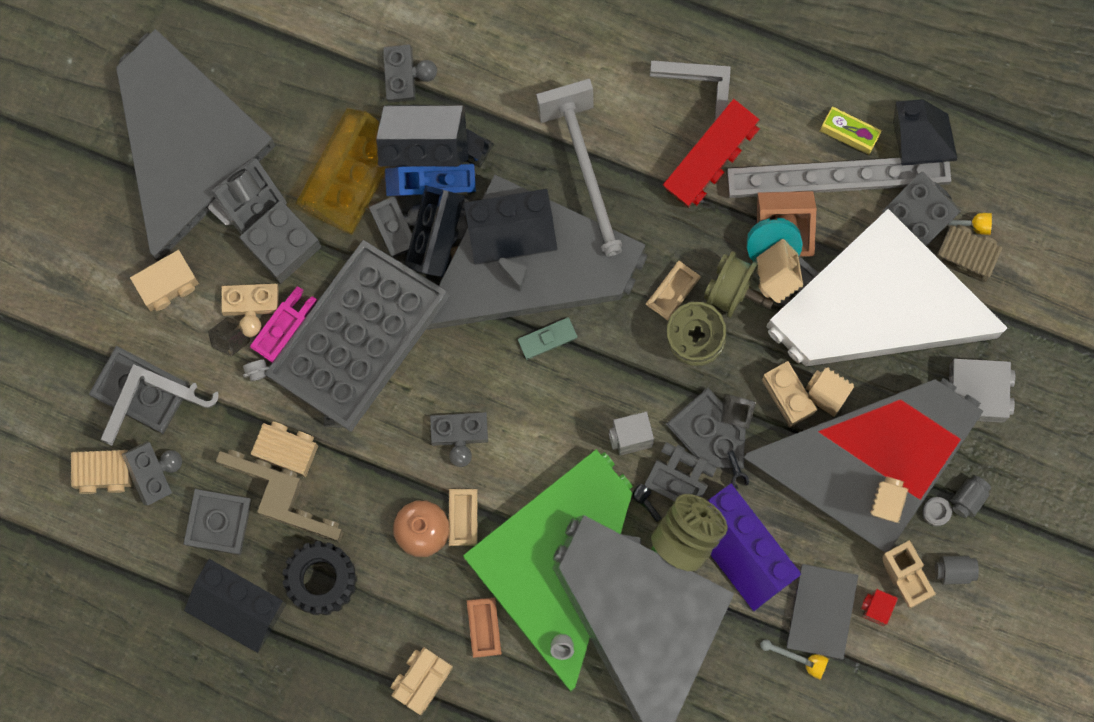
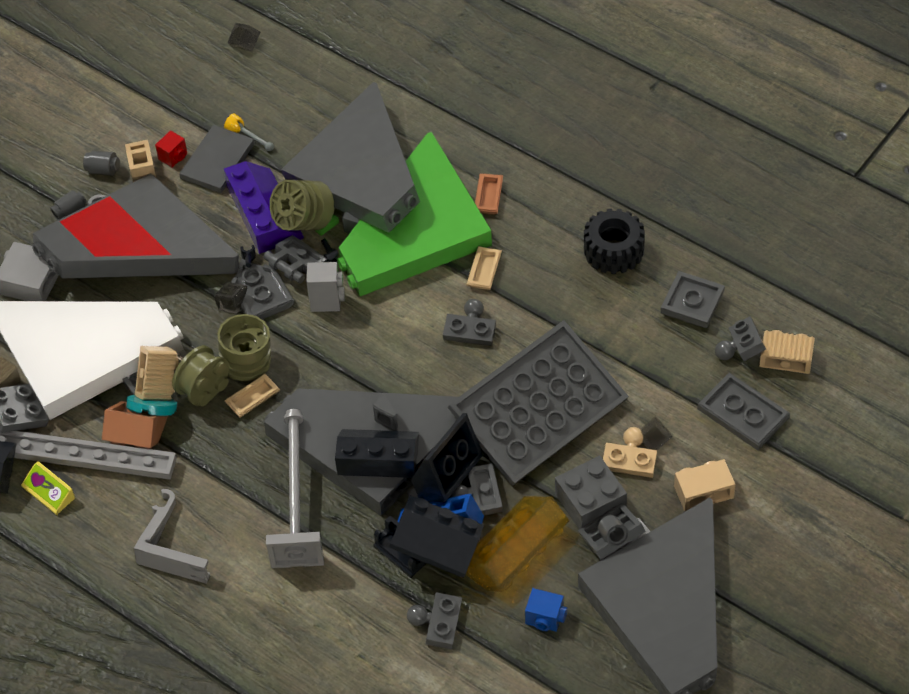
camera: 165 degrees left, 25 degrees down
light grey hinge [101,364,218,446] -> none
black slope [184,559,287,653] -> none
dark tan bracket [216,449,344,543] -> none
light grey plate [243,359,269,382] -> none
dark pink hinge [250,287,317,363] -> none
tan brick [251,421,318,478] -> none
tan brick [391,647,453,716] -> none
nougat cylinder [393,501,449,557] -> none
sand green piece [518,317,578,360] -> none
light grey hinge [551,634,574,660] -> none
red brick [663,99,760,208] -> none
tan brick [762,361,817,428] -> none
tan brick [806,368,854,417] -> none
tan brick [870,477,908,523] -> none
none -> blue brick [525,588,567,632]

